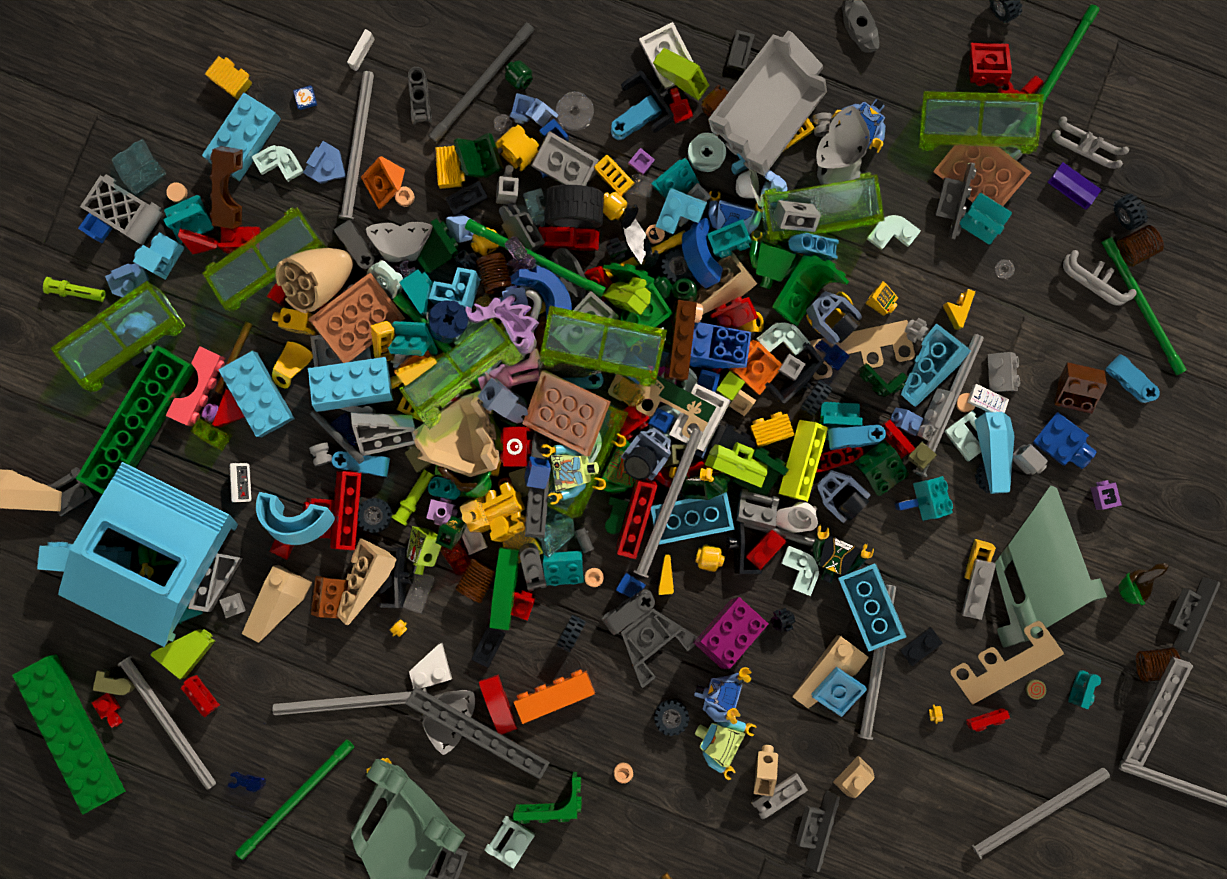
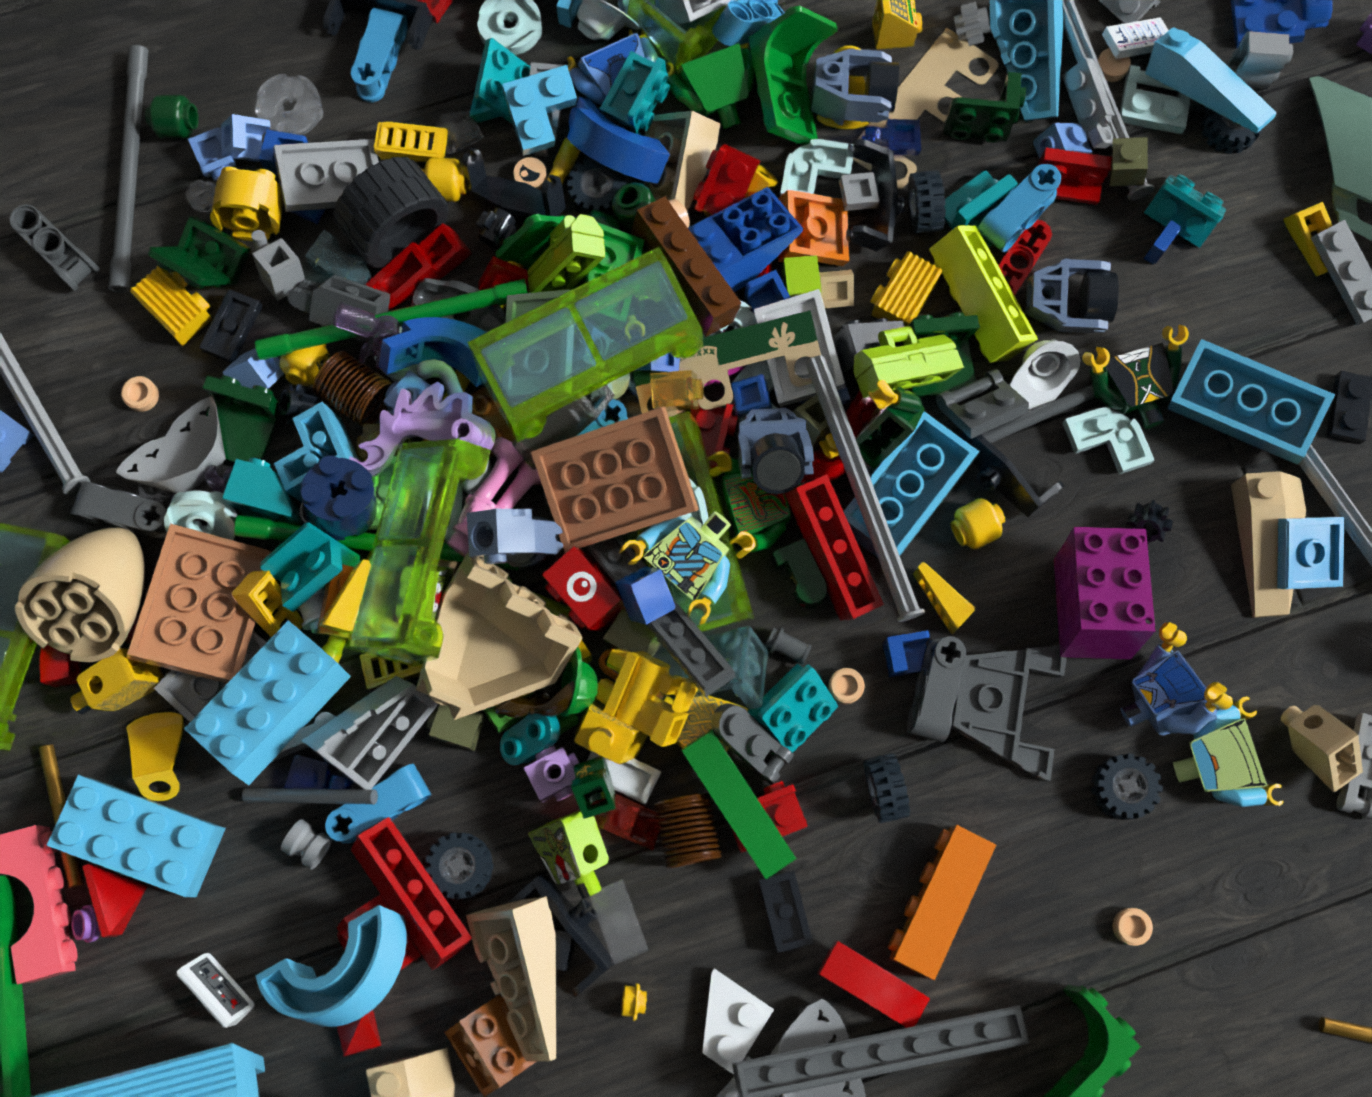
camera: 45 degrees left, 10 degrees down
clear neon green leg [190,418,232,450] -> none
orange slope [361,156,405,209] -> none
lime pin [392,469,434,526] -> none
medium lavender plate [628,148,655,176] -> none
red plate [746,529,786,570] -> none
dark green bracket [854,440,909,496] -> none

